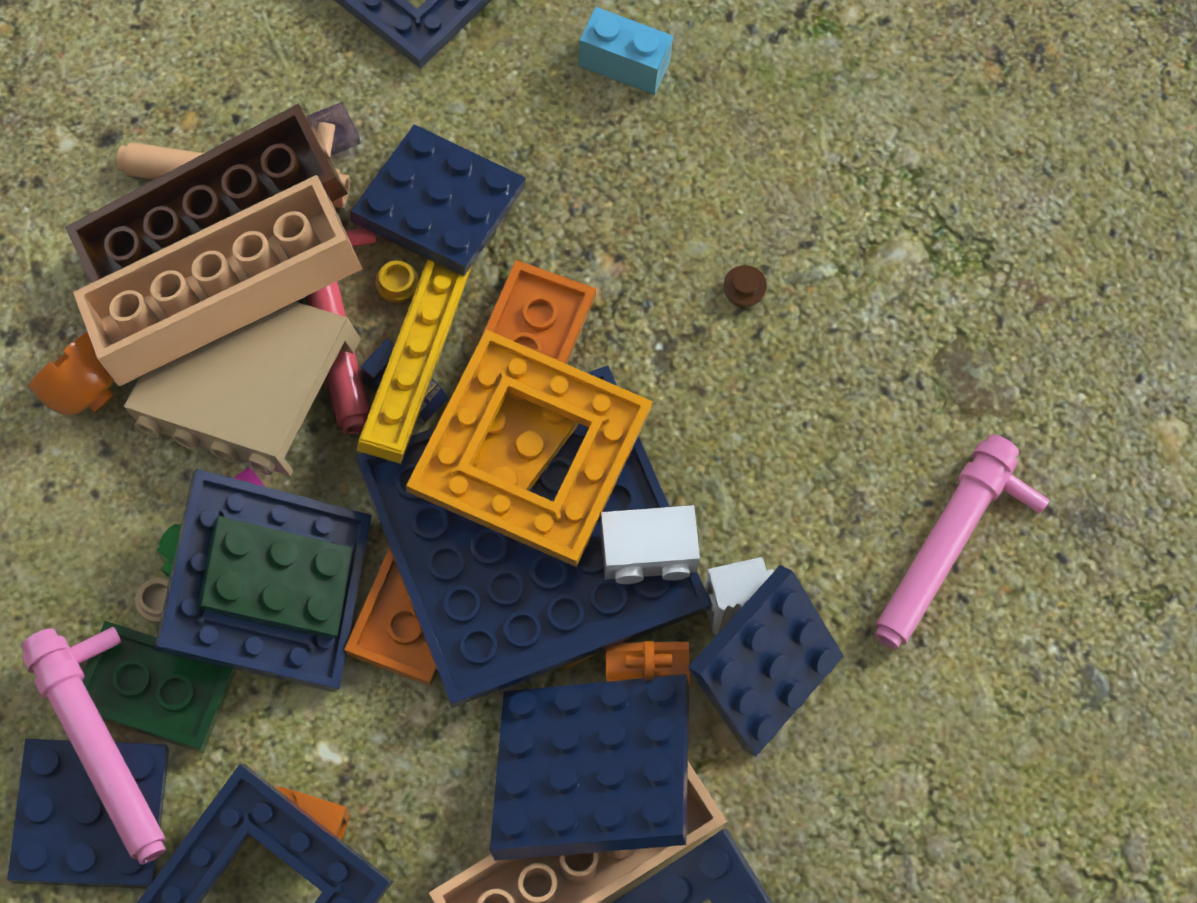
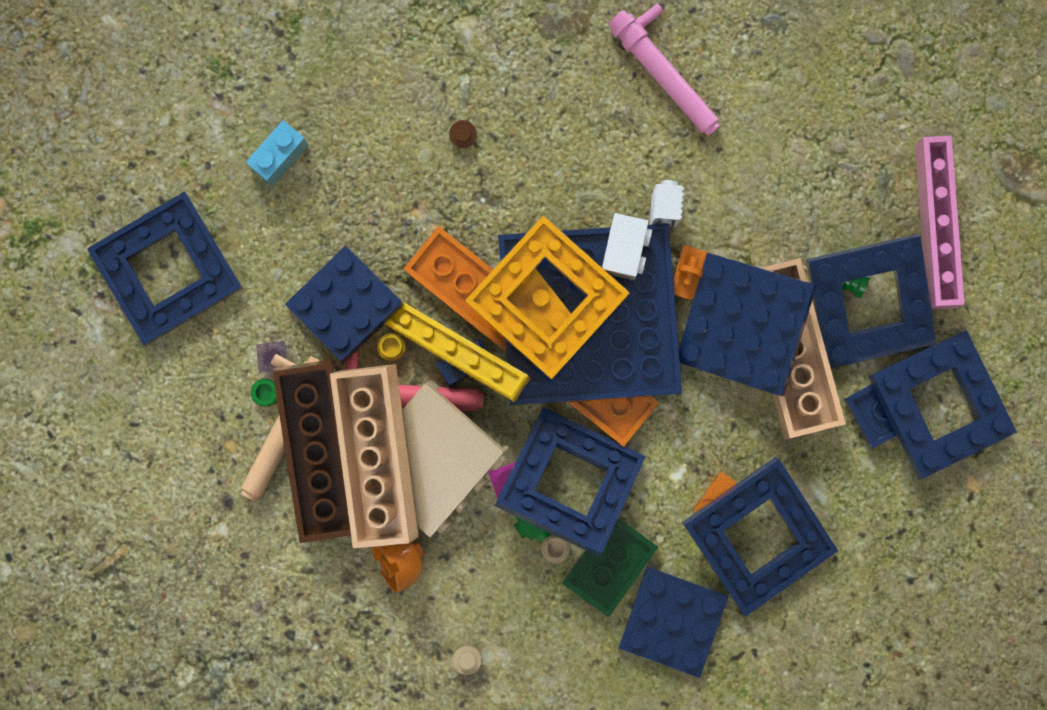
camera: 70 degrees left, 15 degrees up
bright pink cylinder [21,627,166,865] -> none
dark green plate [197,516,352,640] -> none
dark blue plate [688,565,844,757] -> none

